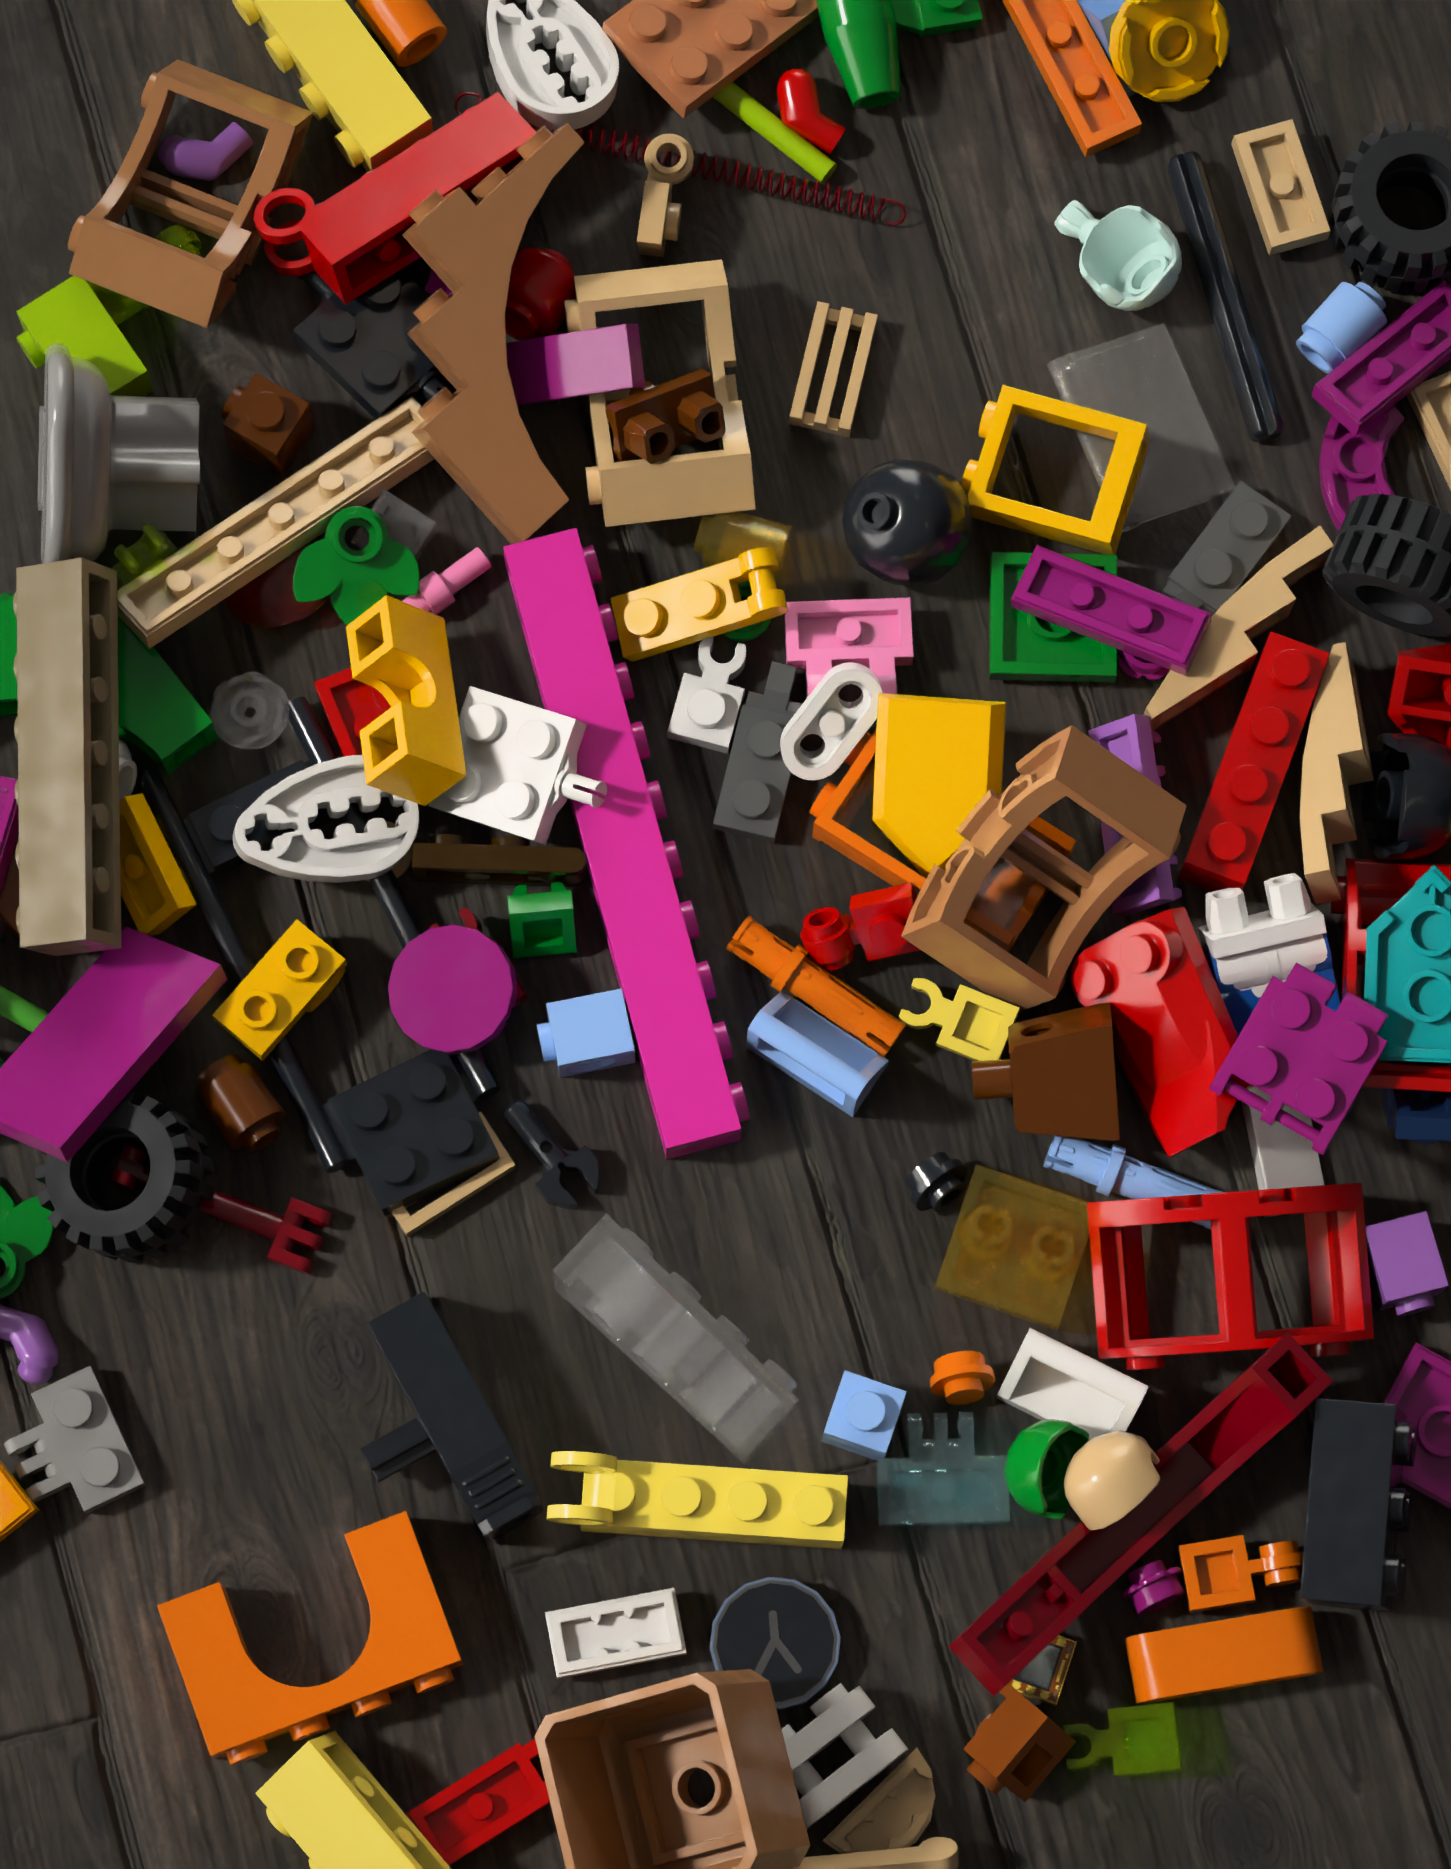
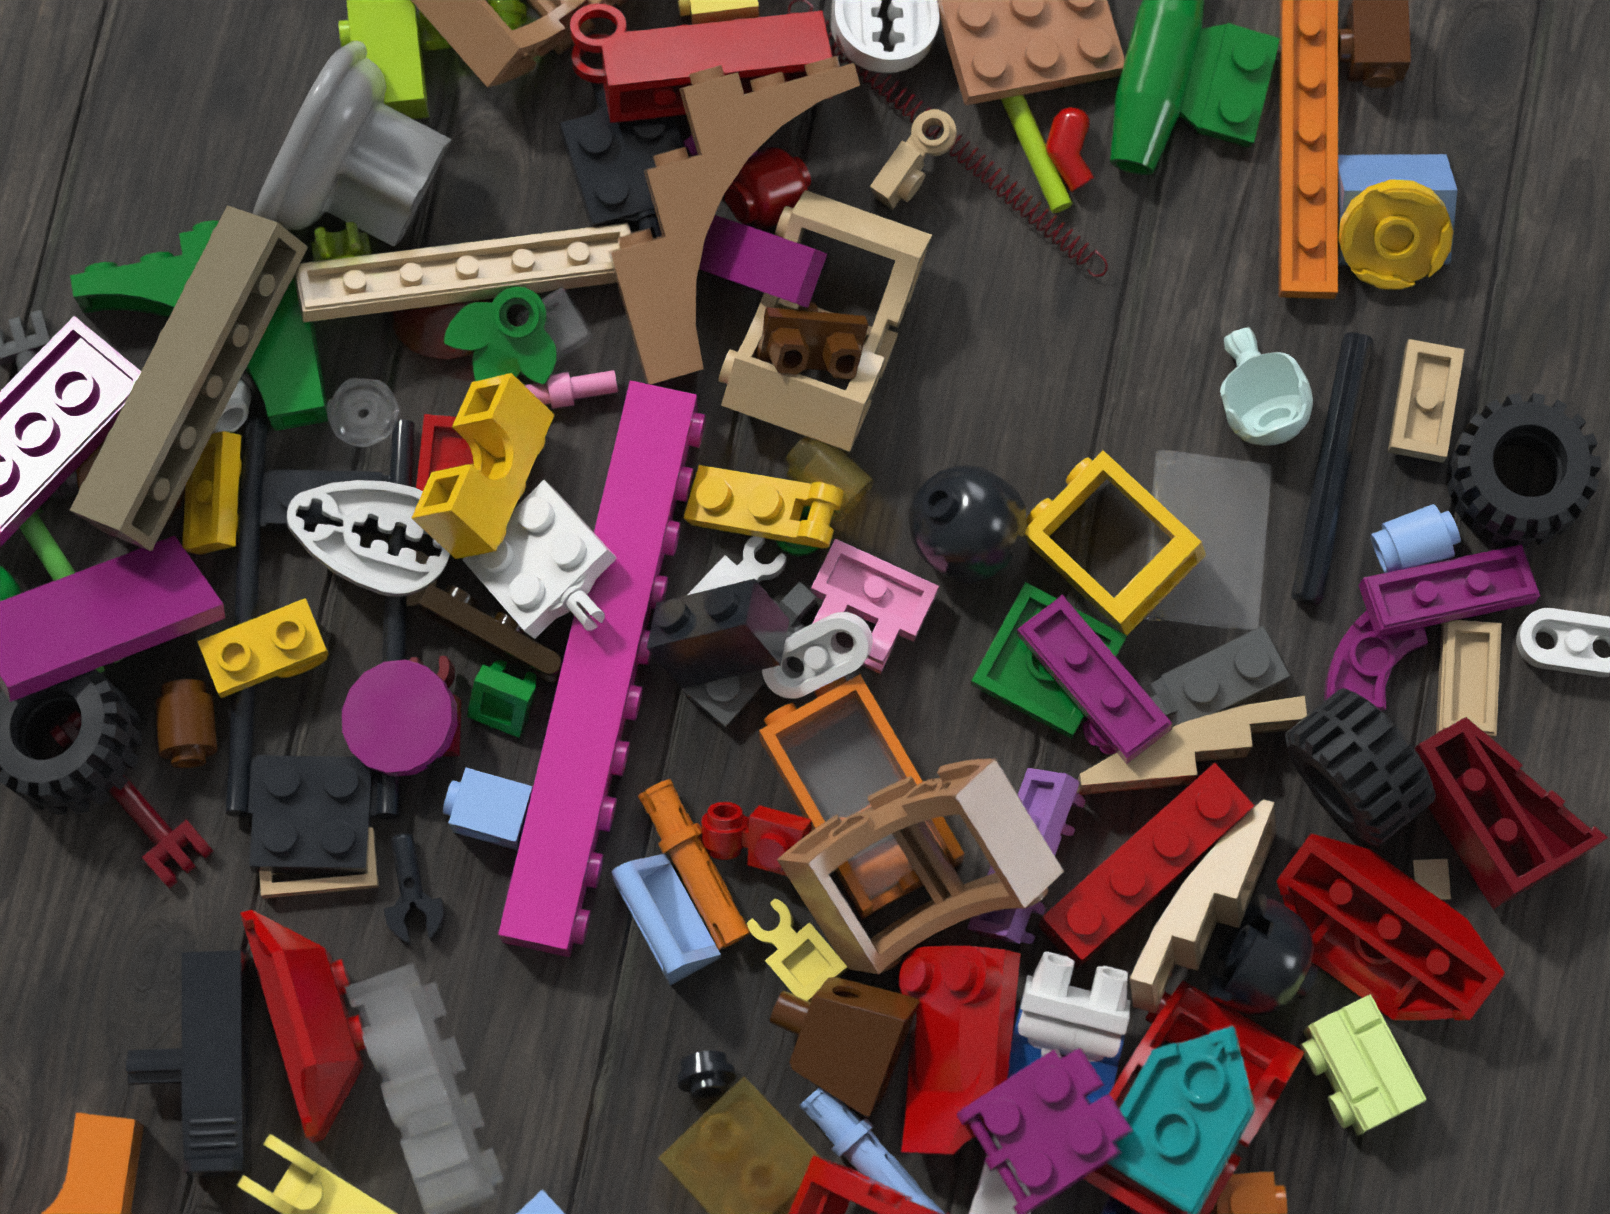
camera: 30 degrees right, 0 degrees up
reddish brown brick [221,373,315,478] -> none
tan tile [789,301,878,438] -> none
yellow tile [872,693,1007,878] -> none
none -> red wedge [240,909,369,1143]
none -> black brick [647,578,789,689]

